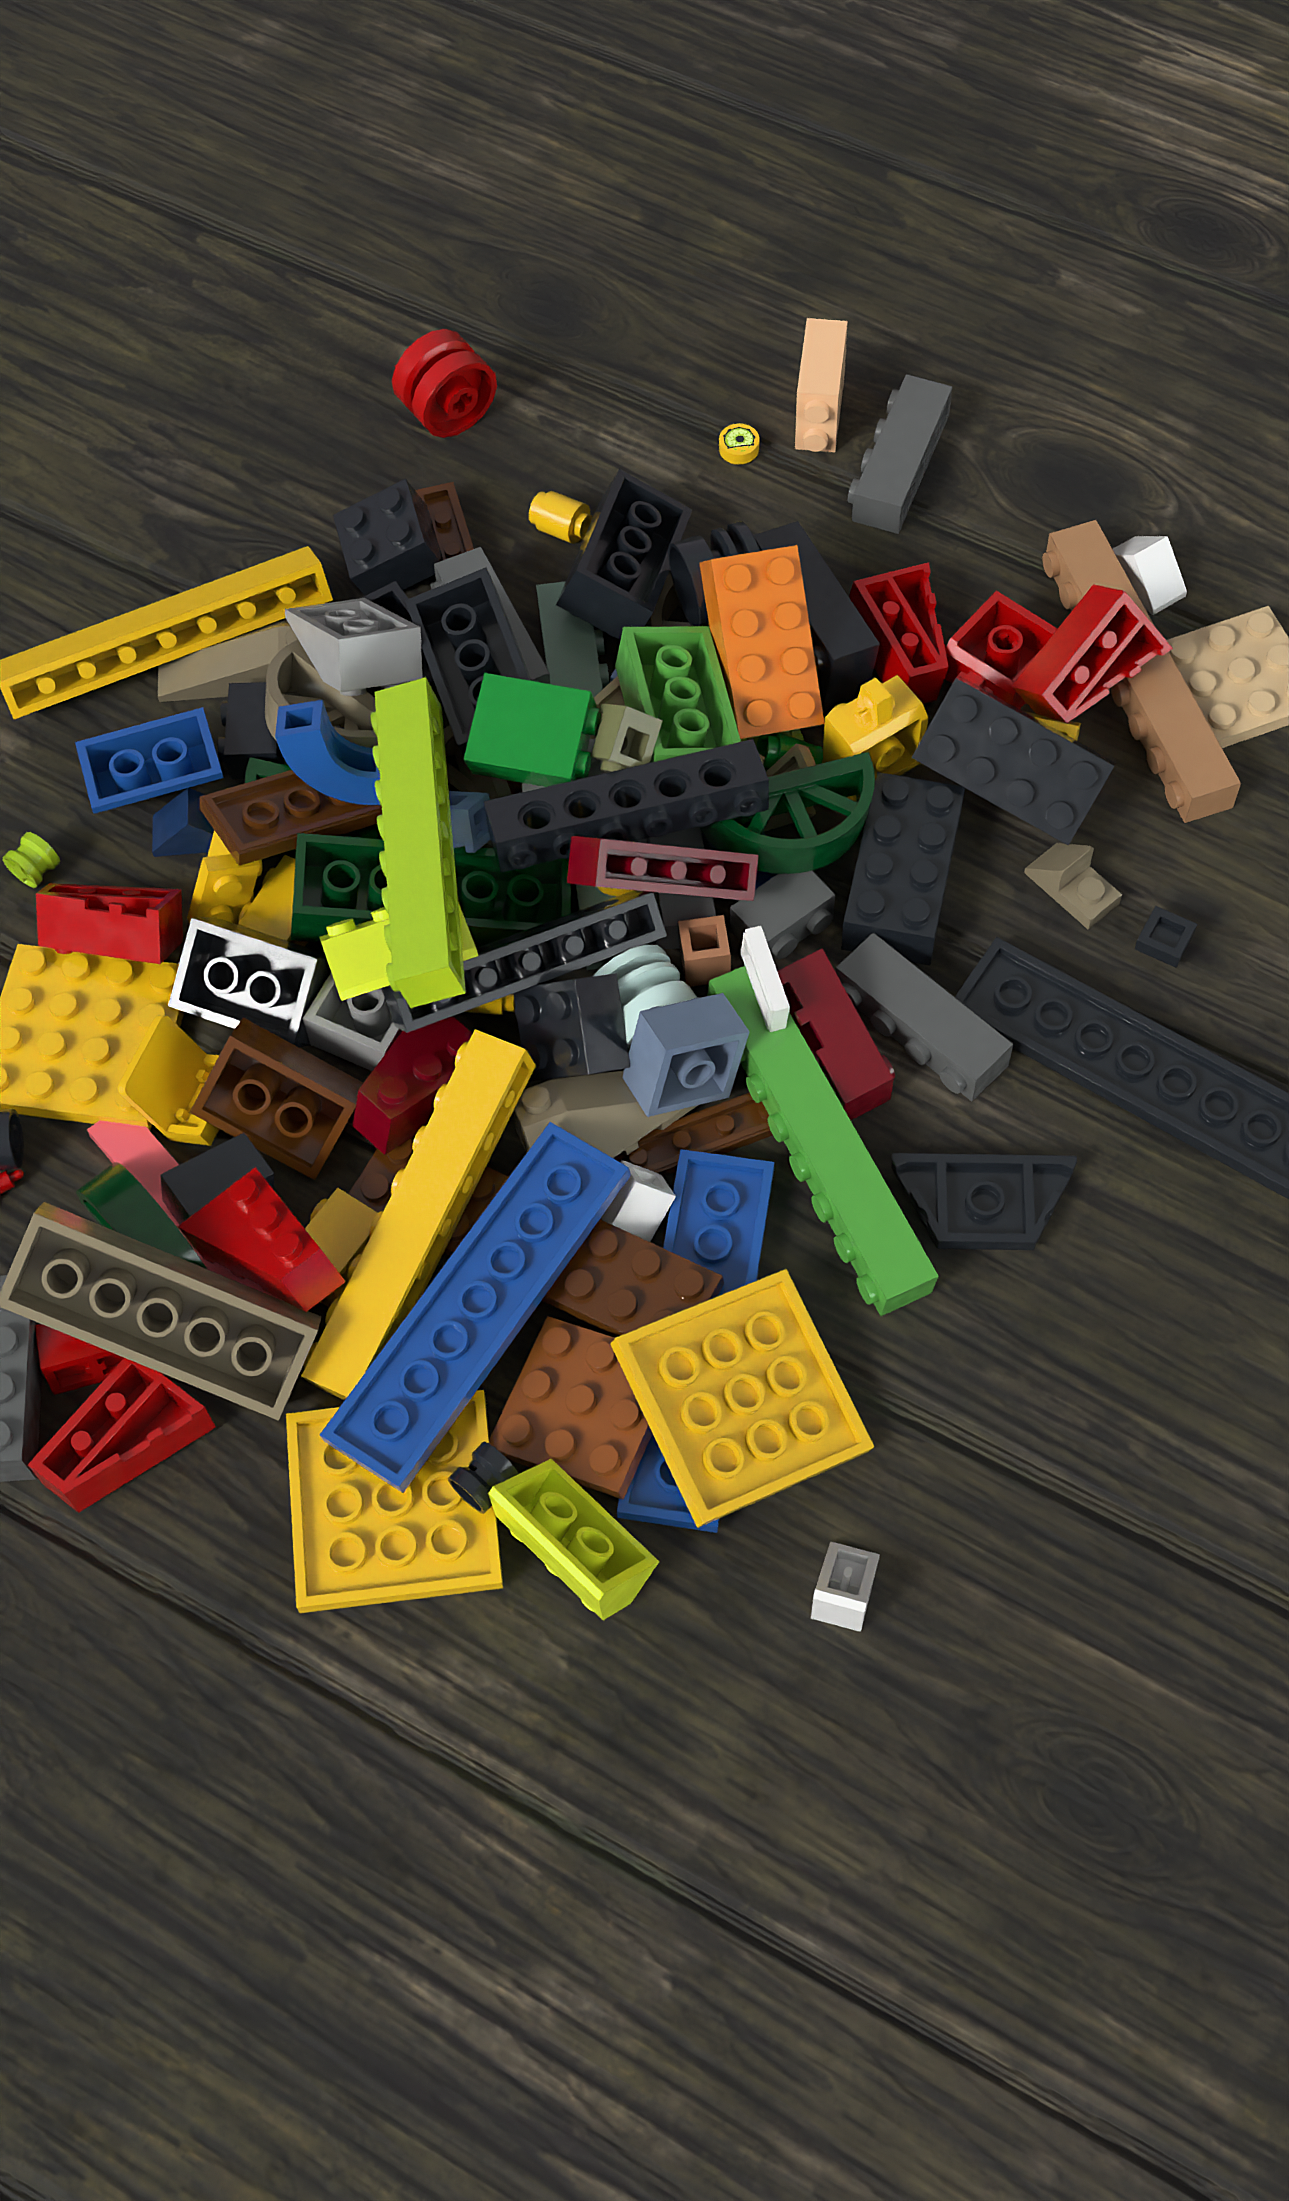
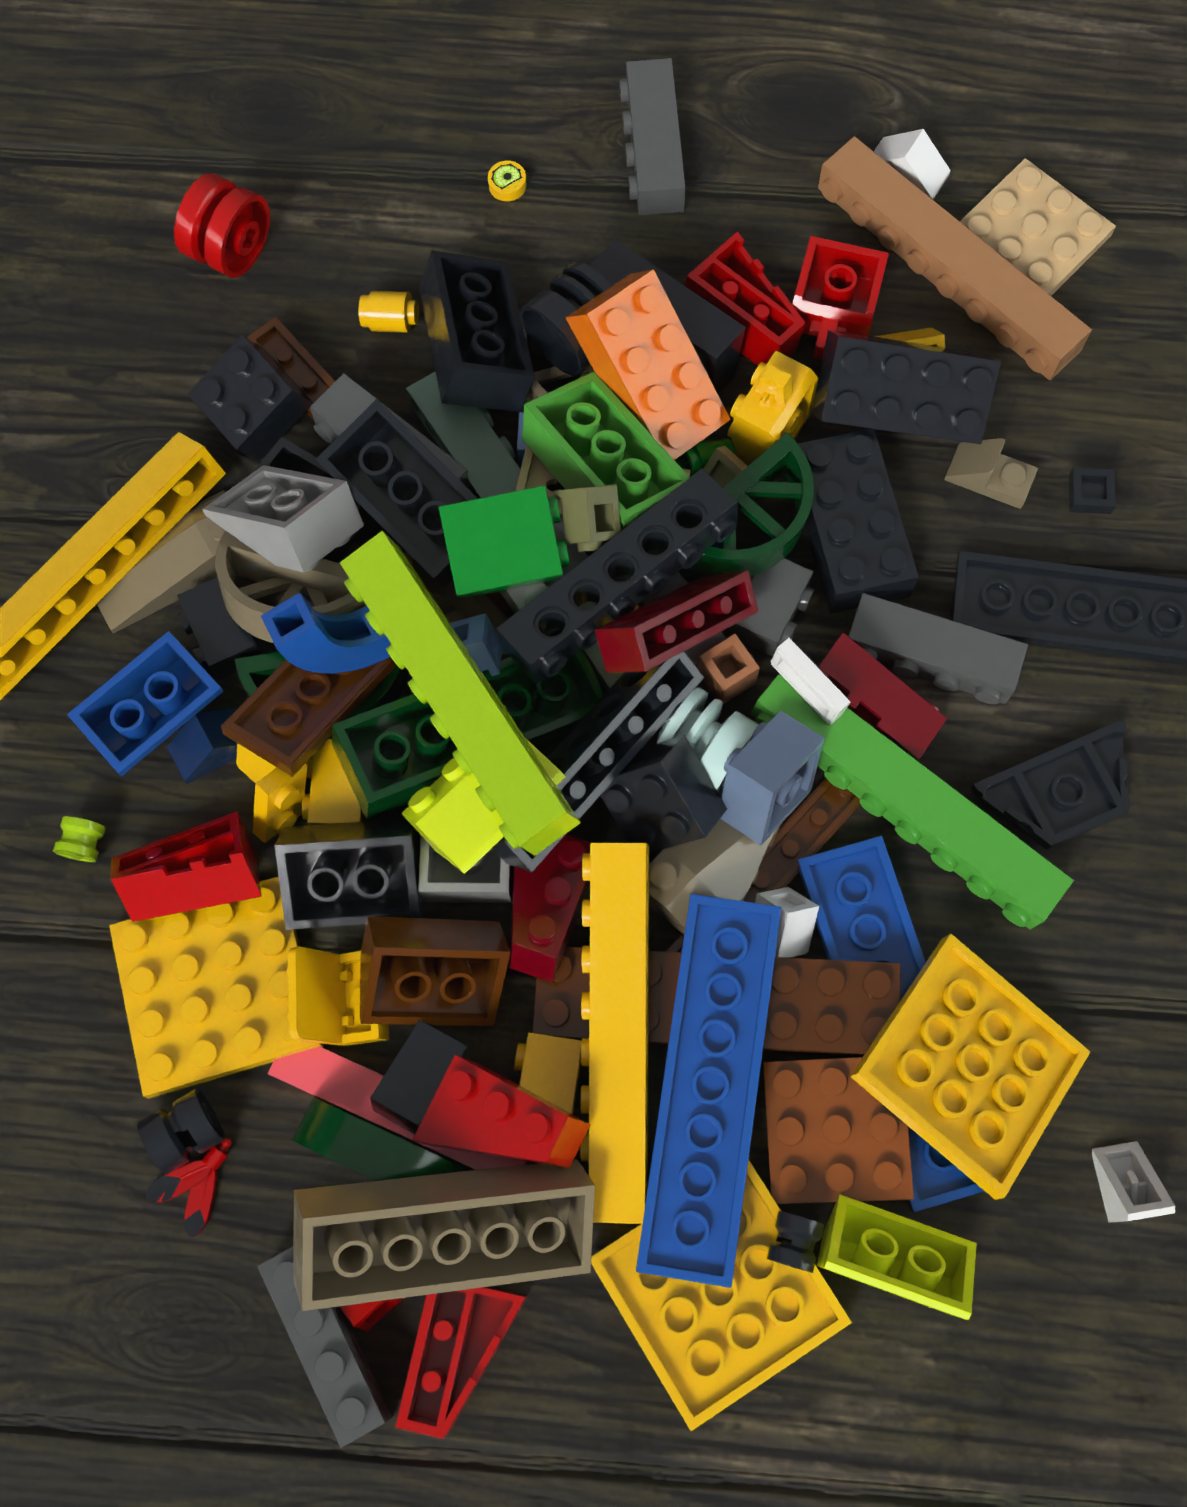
camera: 25 degrees left, 10 degrees up
light nougat brick [795,318,848,452] -> none
red wedge [1012,584,1173,723] -> none

